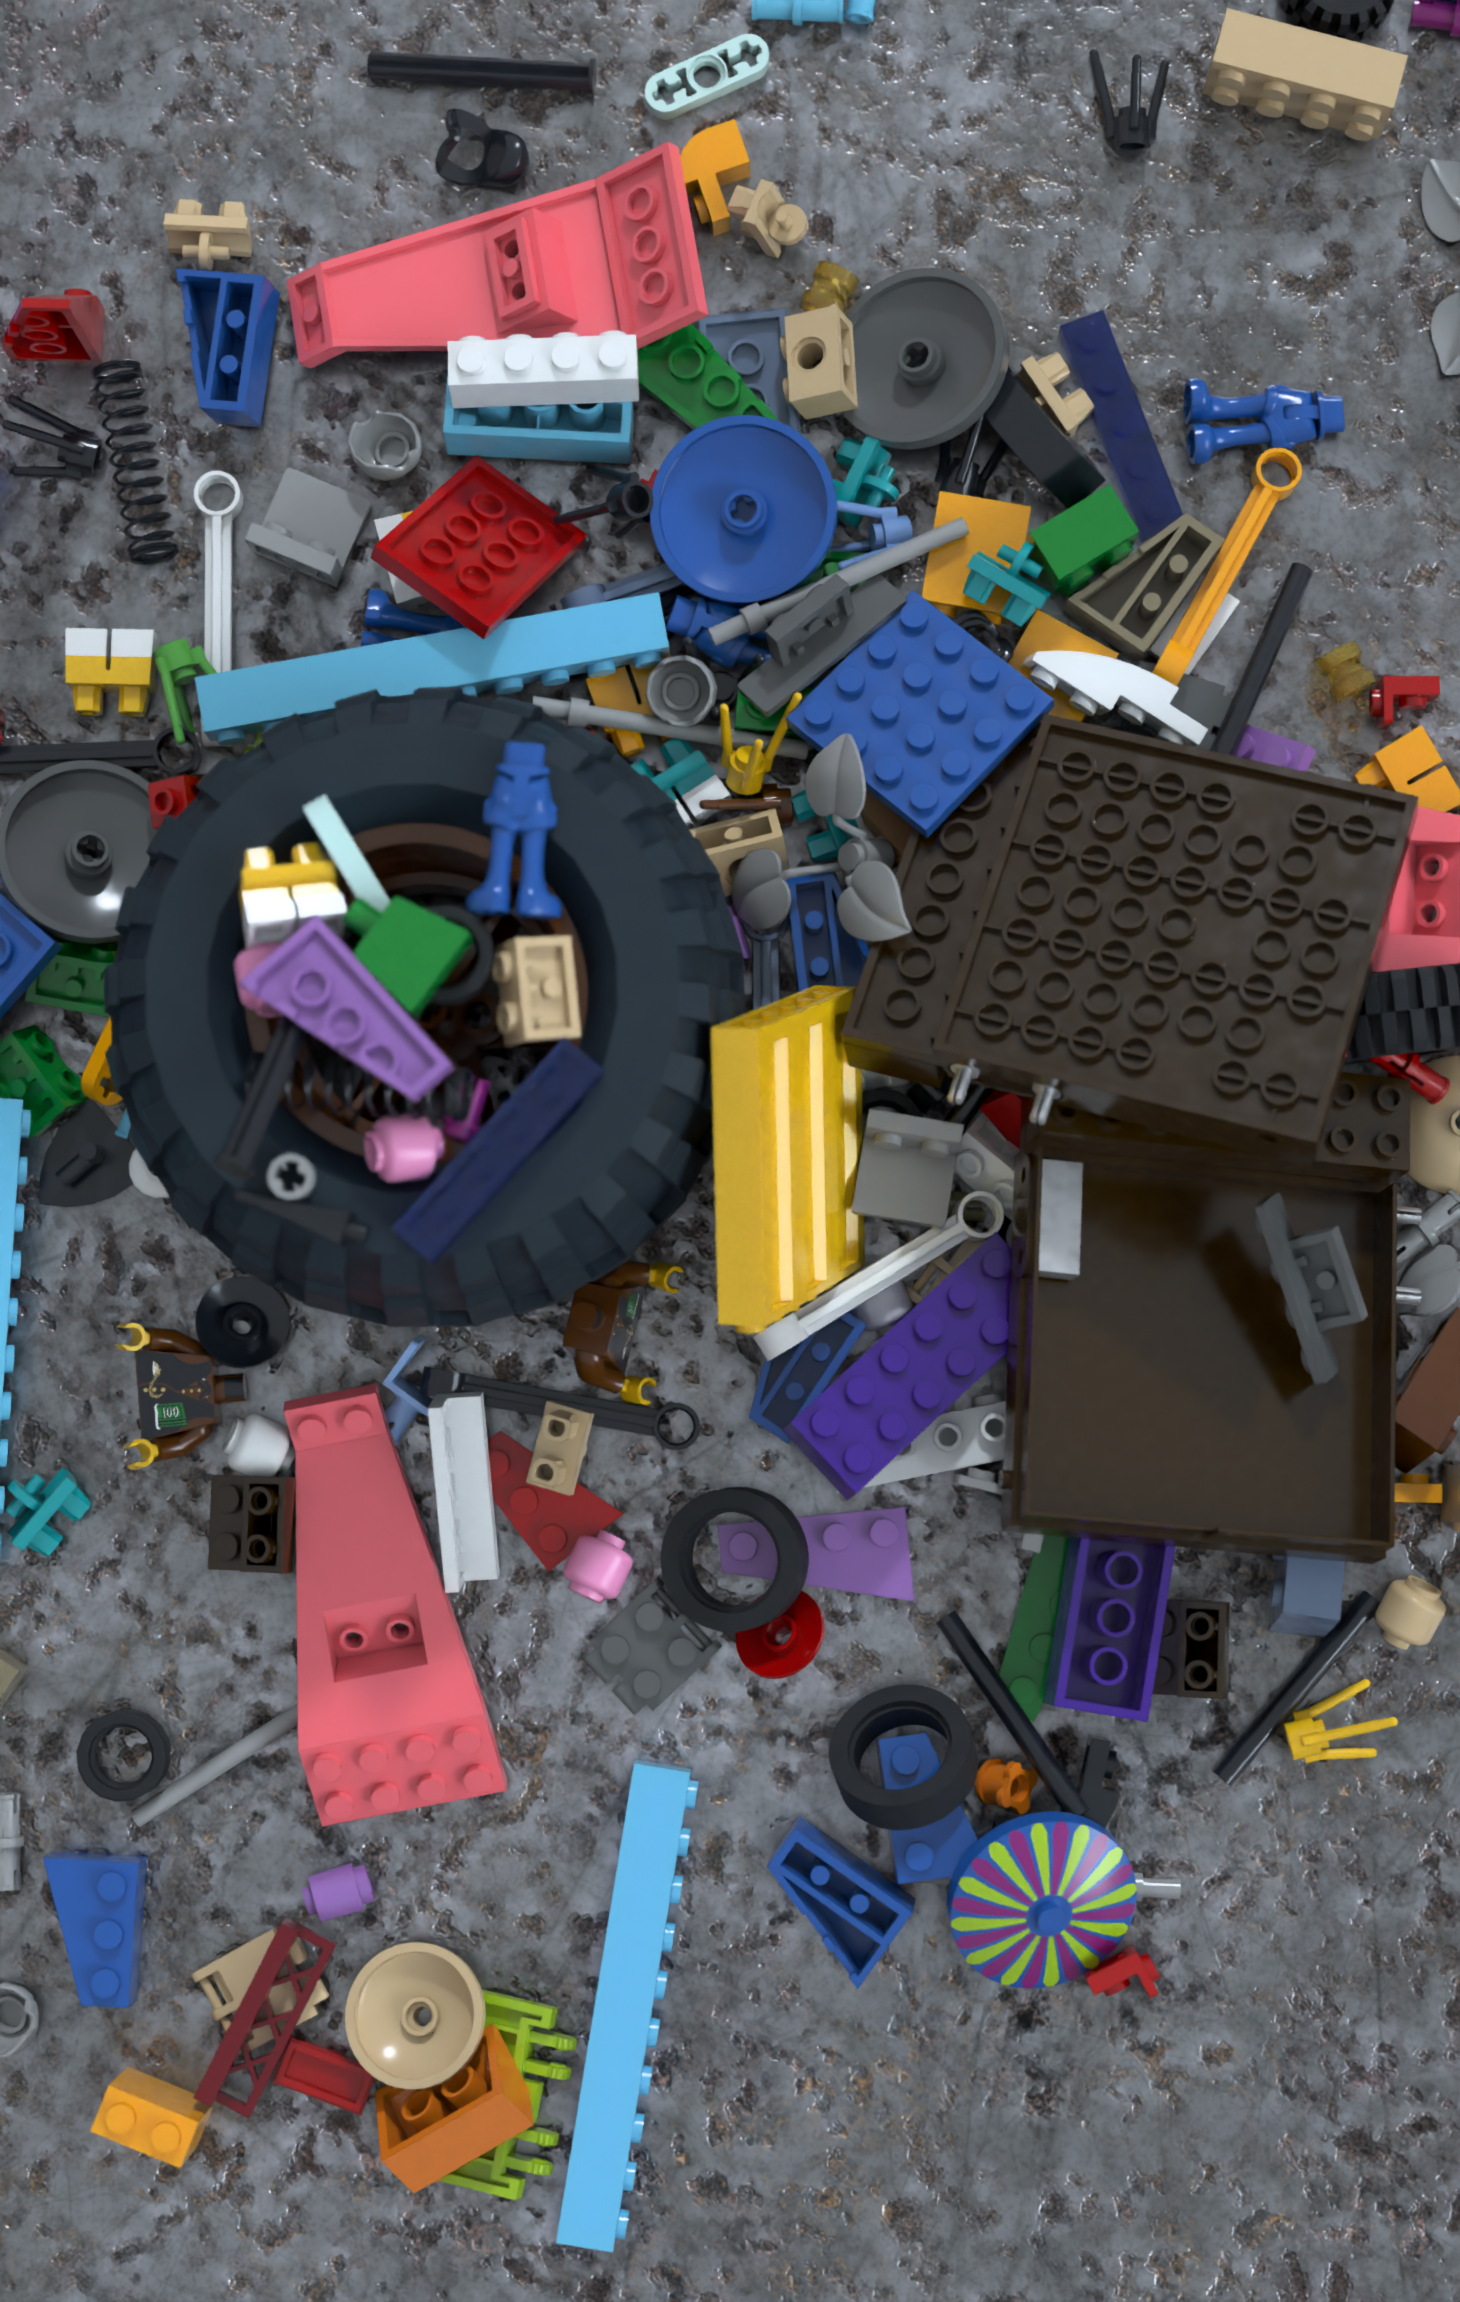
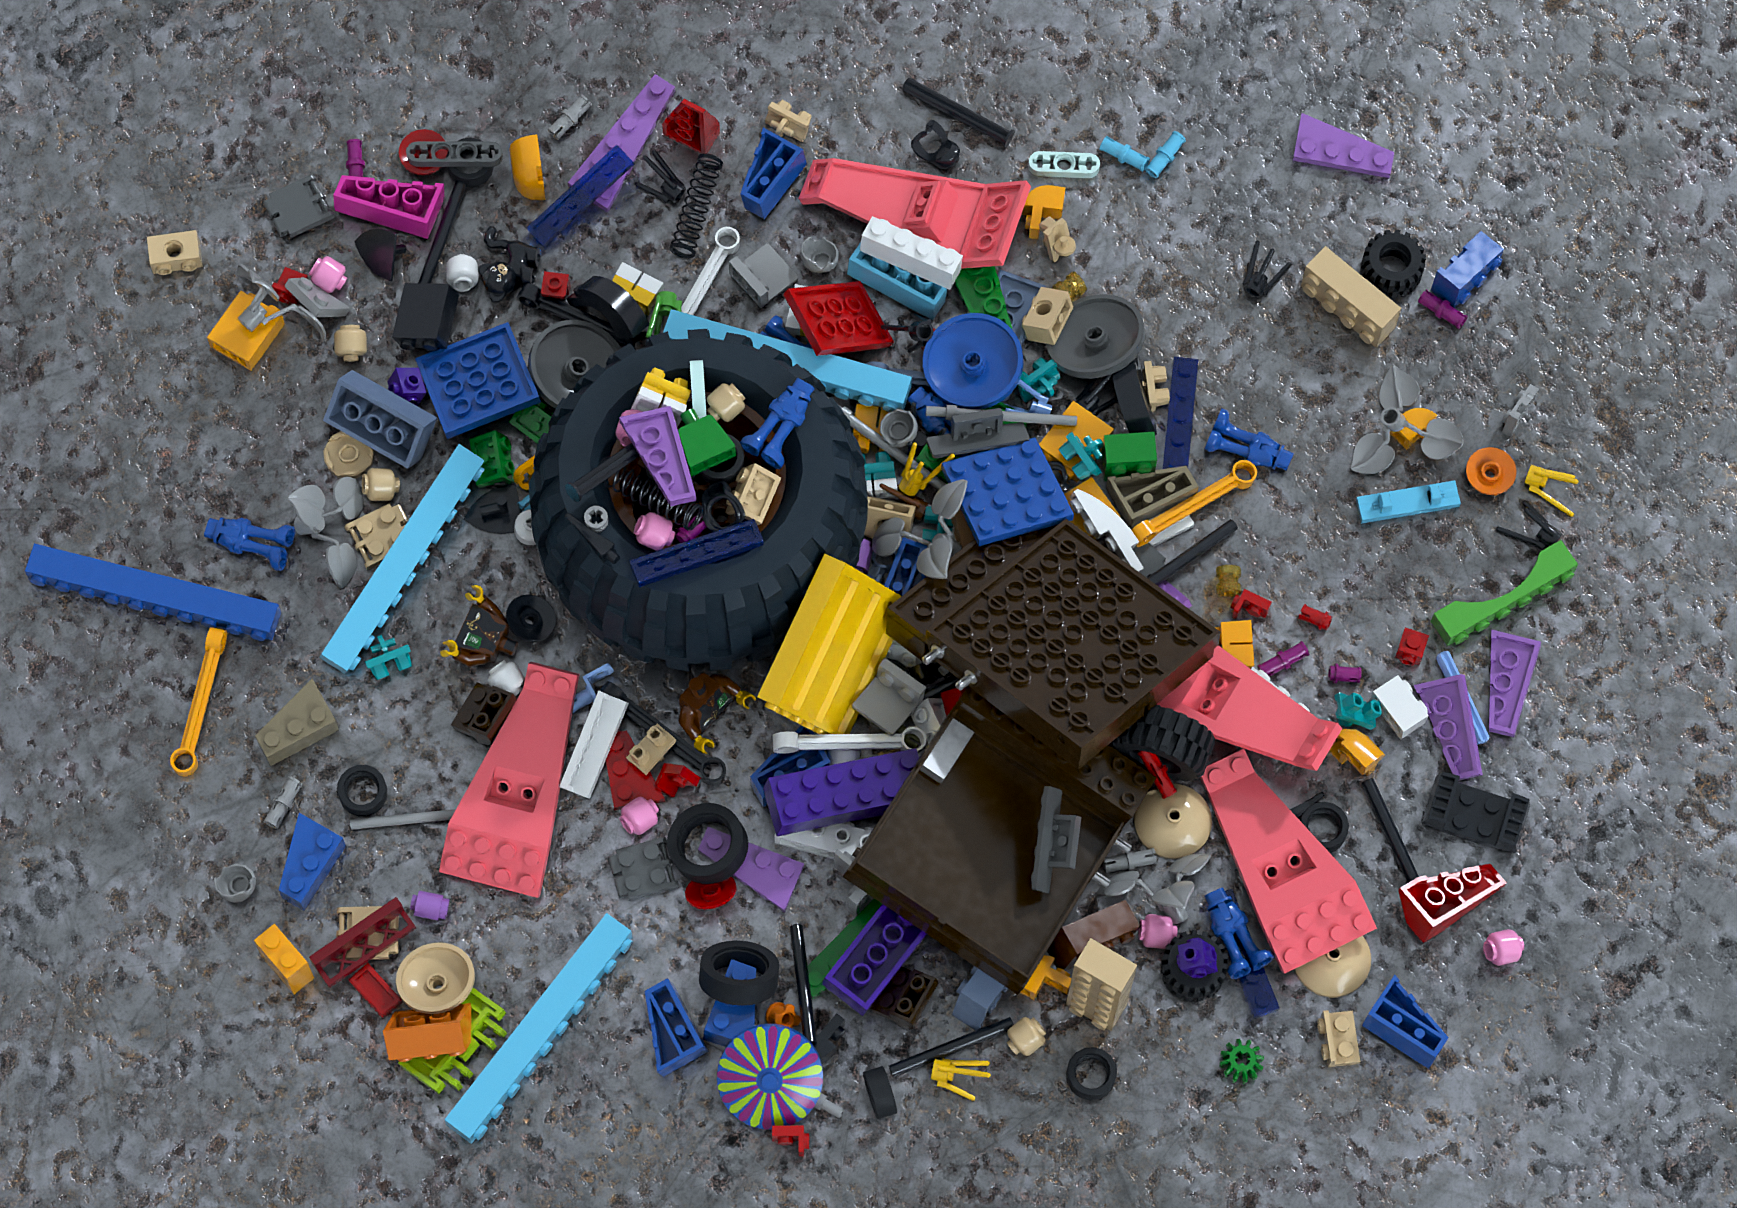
camera: 20 degrees right, 15 degrees down
none -> black arch [566,276,649,339]
none -> red bracket [654,763,701,797]
none -> black piece [701,481,745,534]
none -> tan head [707,383,746,422]
none -> black tyre [863,1066,897,1119]

